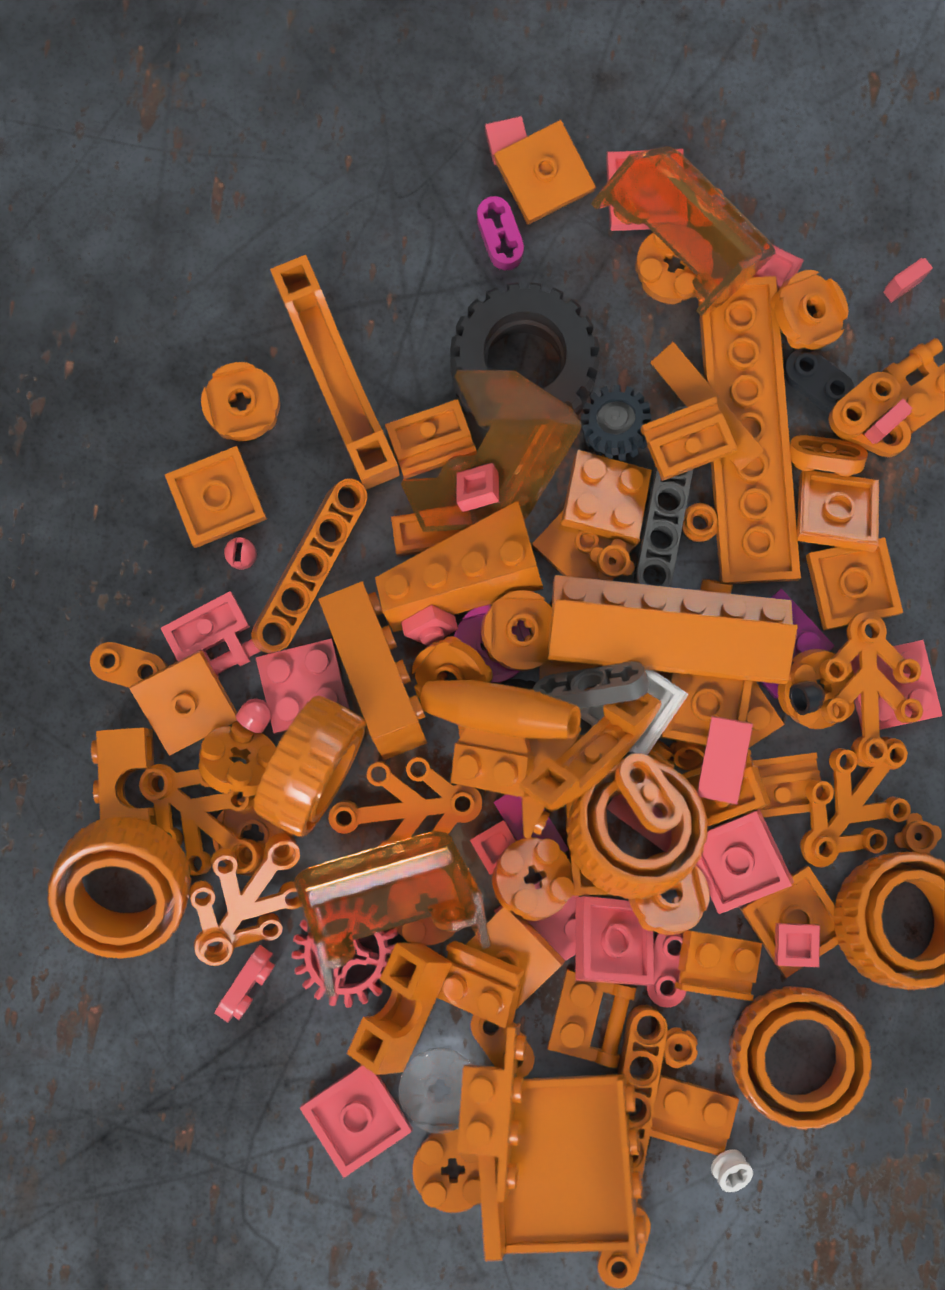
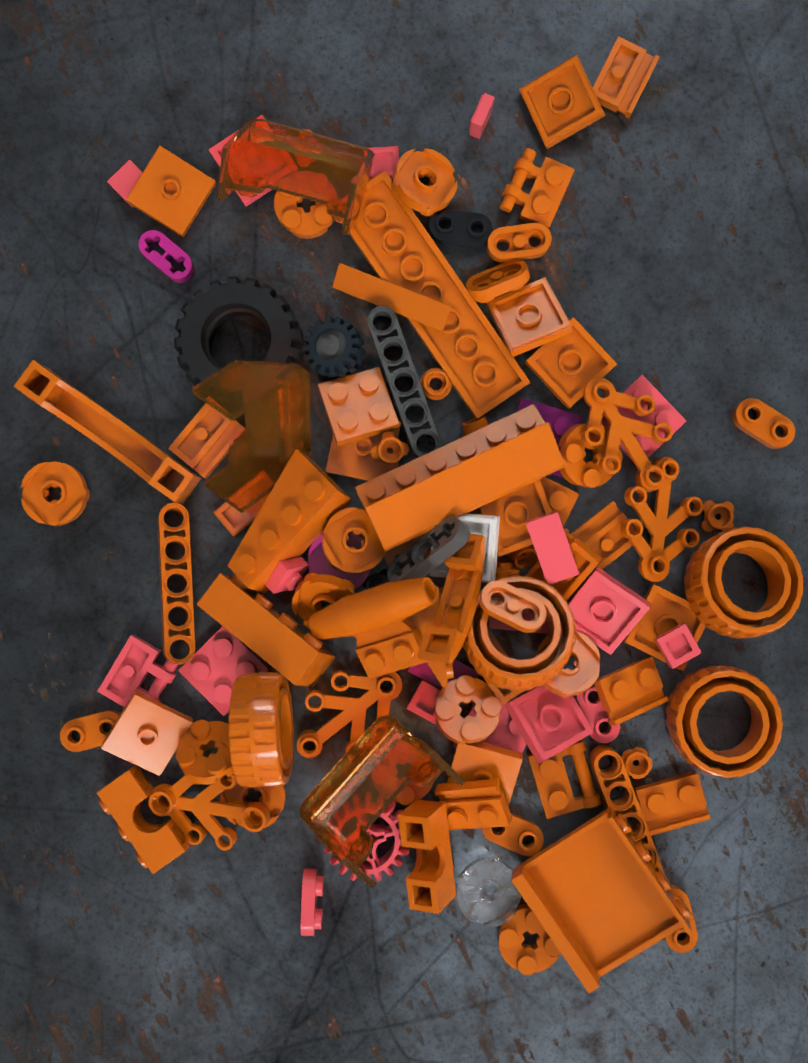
camera: 30 degrees left, 5 degrees up
orange tyre [47,817,191,958] -> none
orange plate [165,446,267,548] -> none
orange plant [189,833,305,966] -> none
coral hinge [224,537,257,570] -> none
coral hinge [236,698,271,733] -> none
coral plate [300,1065,413,1178] -> none
coral plate [456,463,499,512] -> none
orange bracket [457,1023,526,1202] -> none
orange plate [640,397,738,481] -> none
white bush [711,1149,753,1192] -> none
black hinge [789,681,825,715] -> none
orange plate [829,372,901,438] -> none
coral tile [864,399,913,444] -> none

